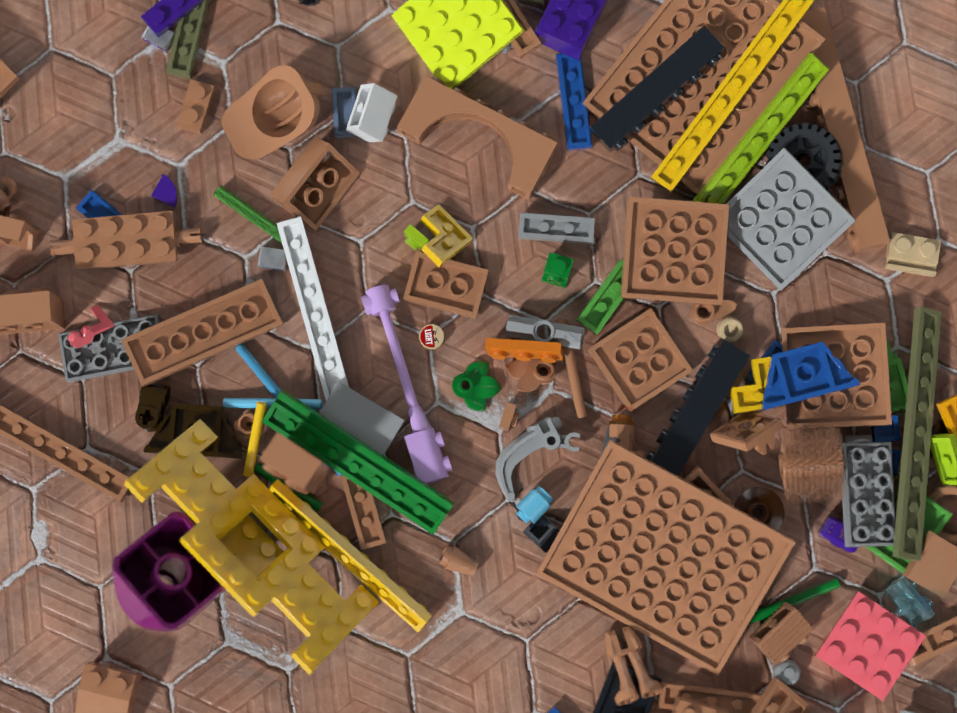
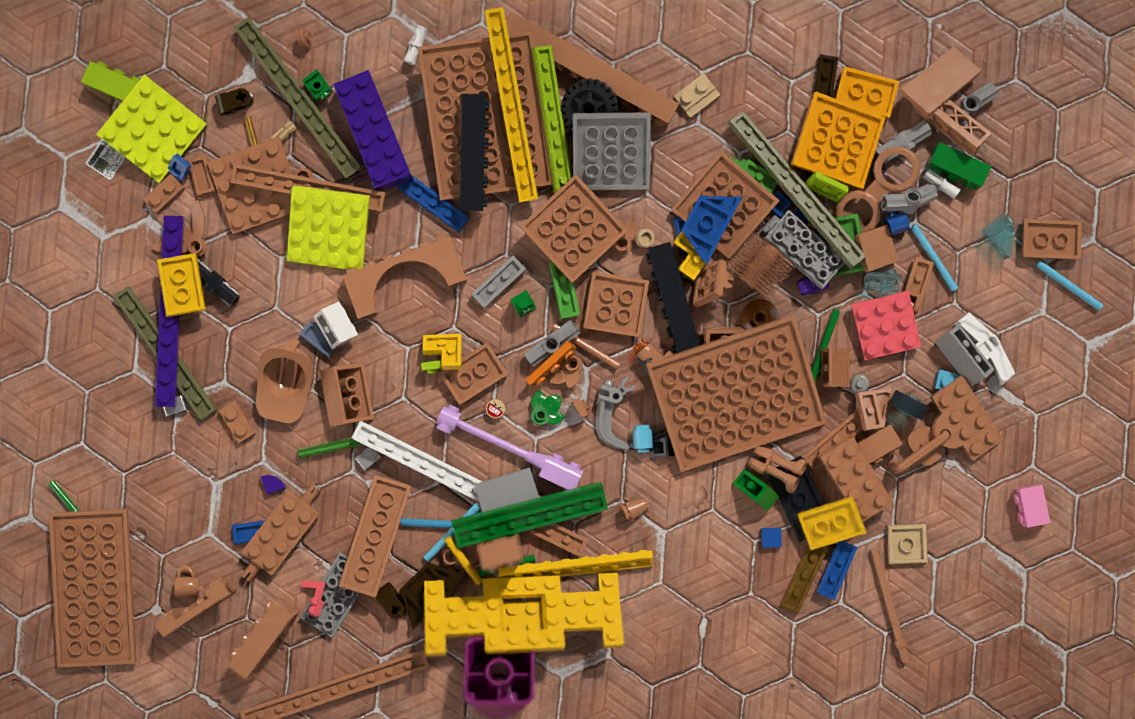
camera: 45 degrees left, 5 degrees up
none -> green slope [732,469,779,511]

